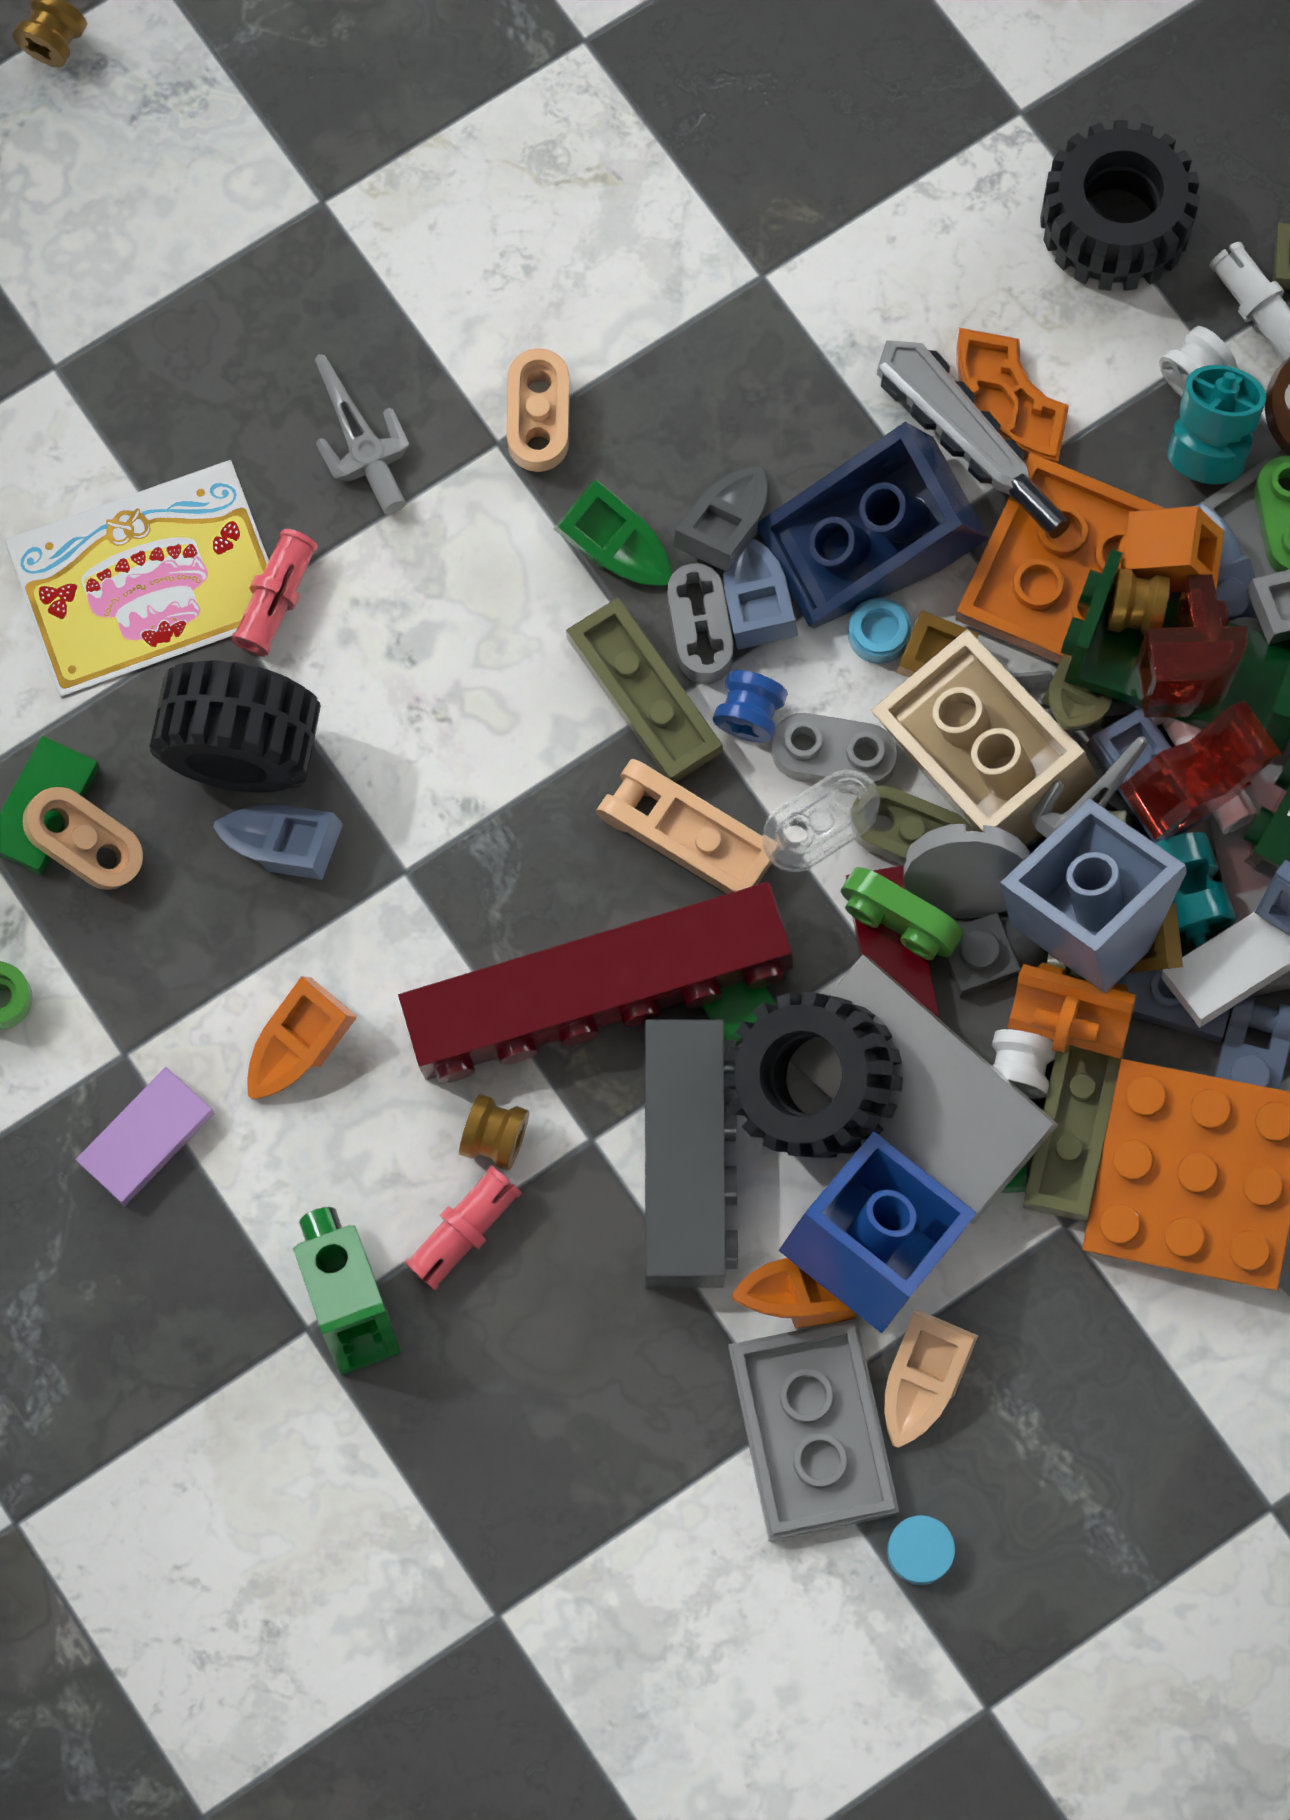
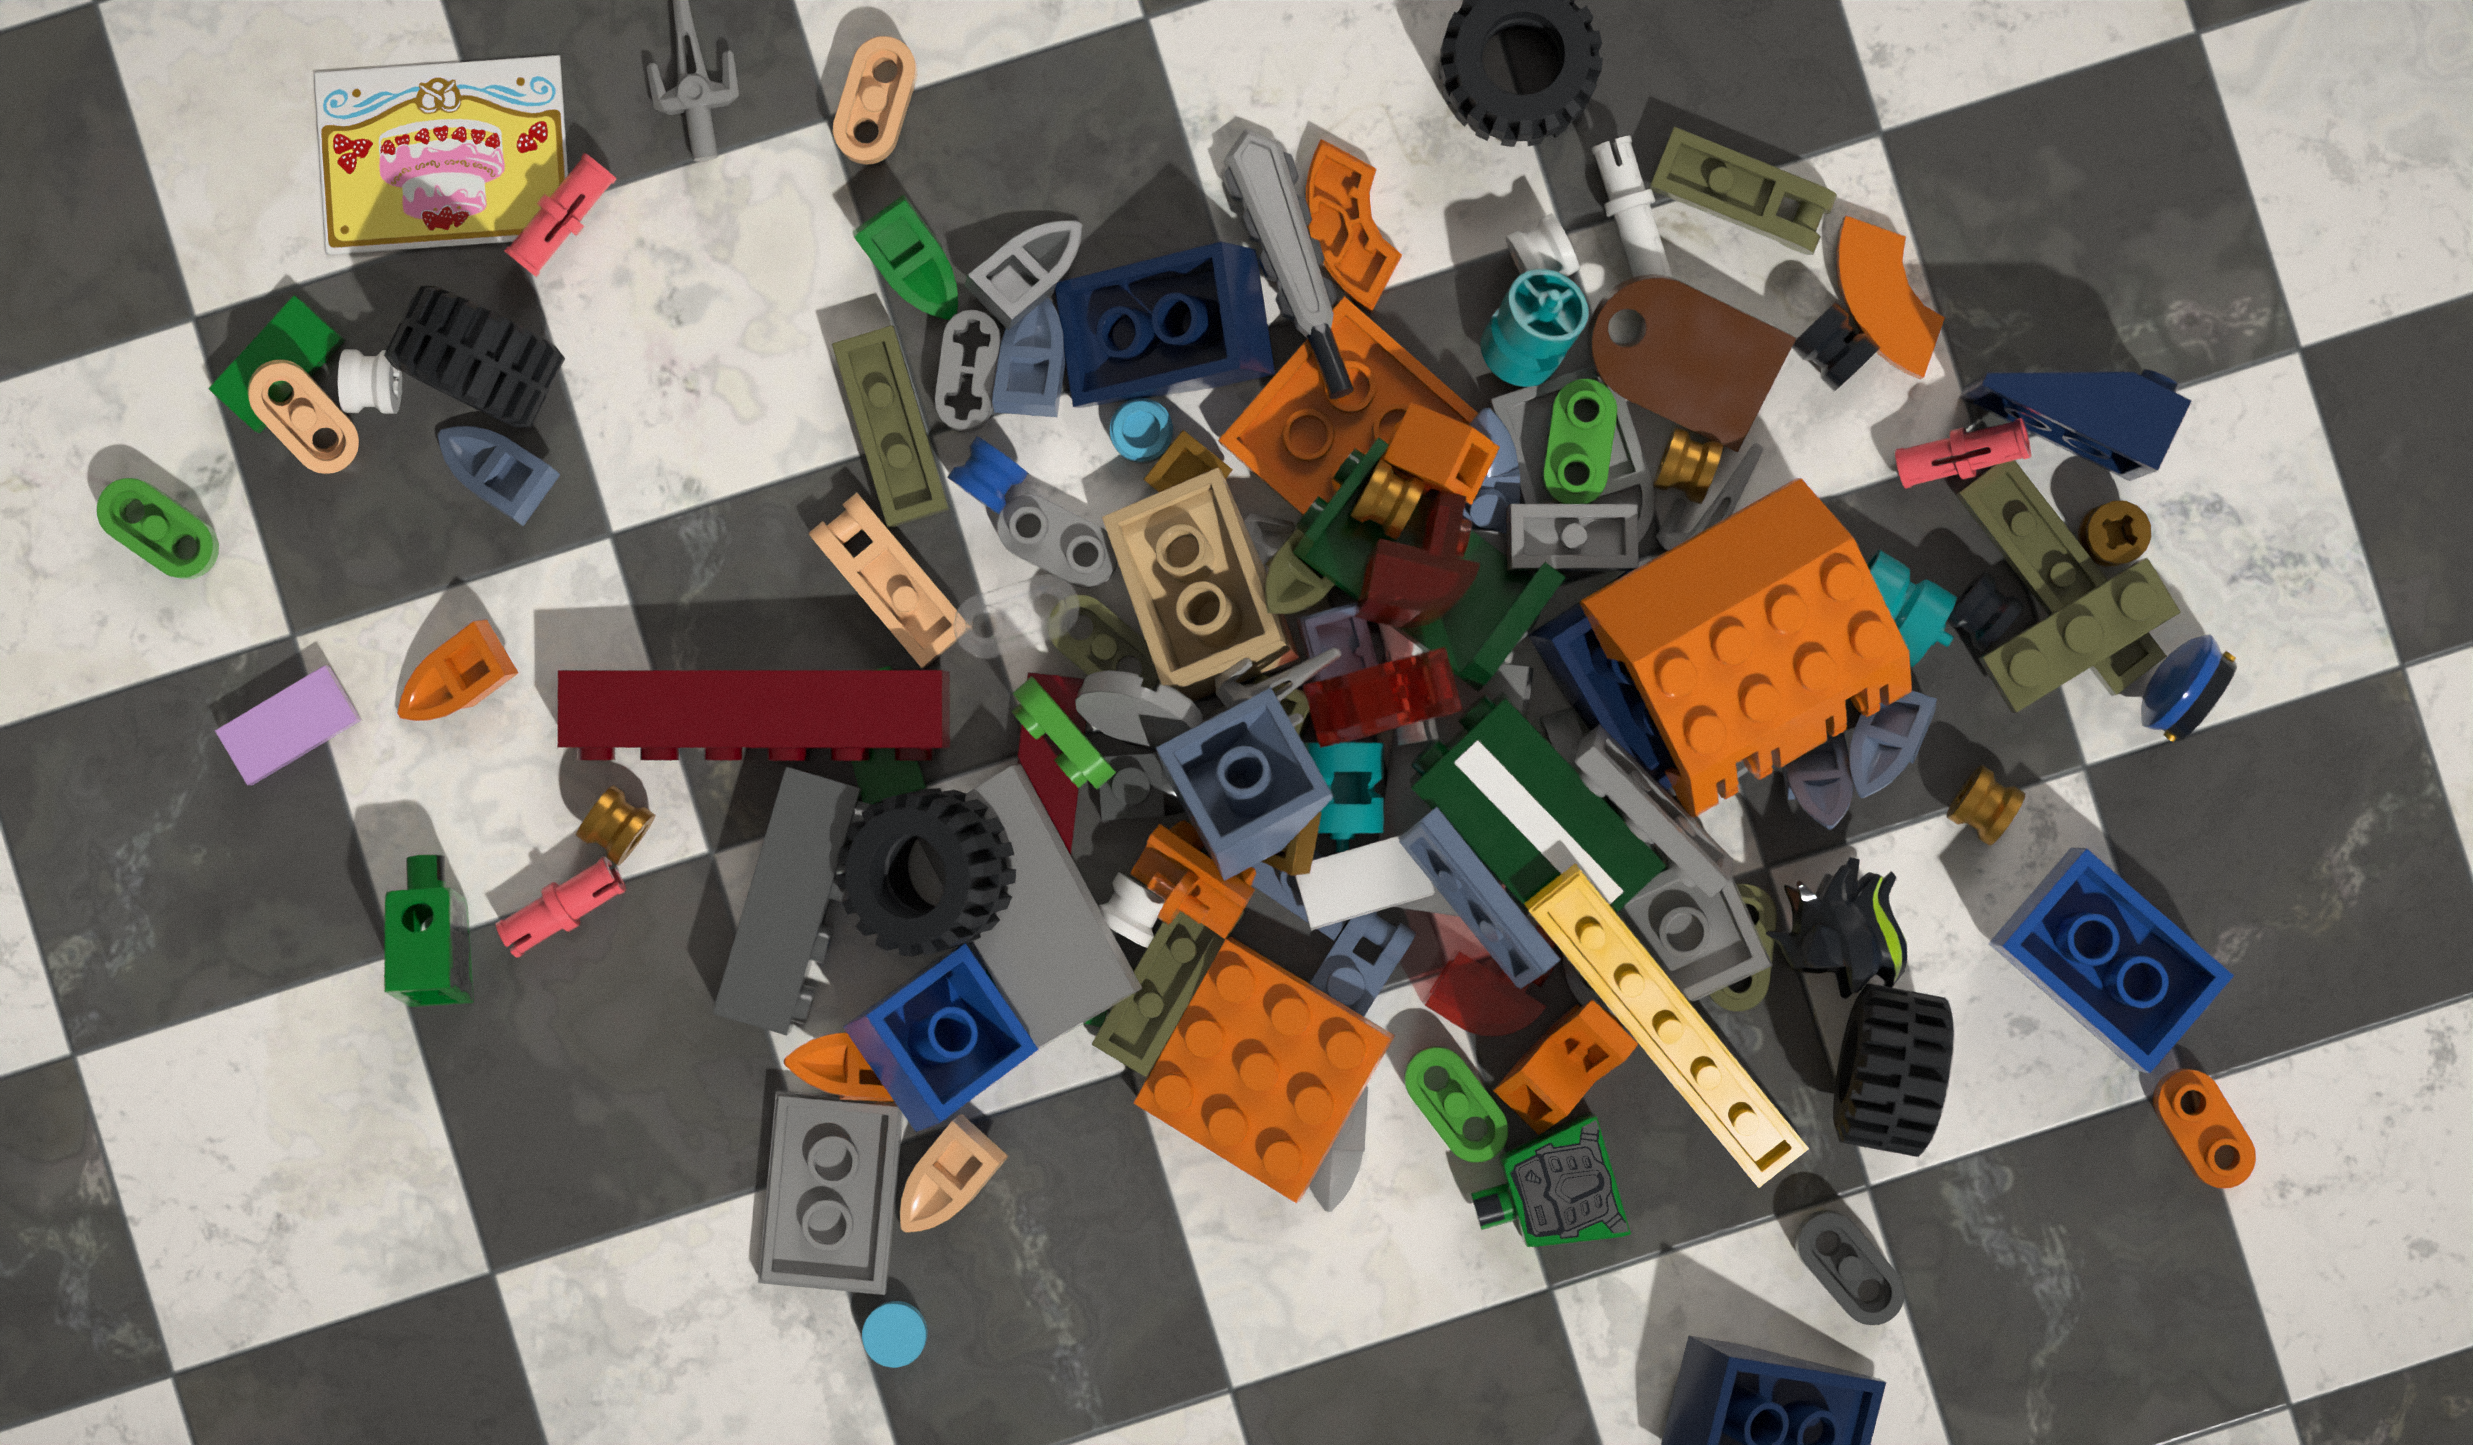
camera: 15 degrees right, 15 degrees up
none -> white wheel [338,349,402,414]

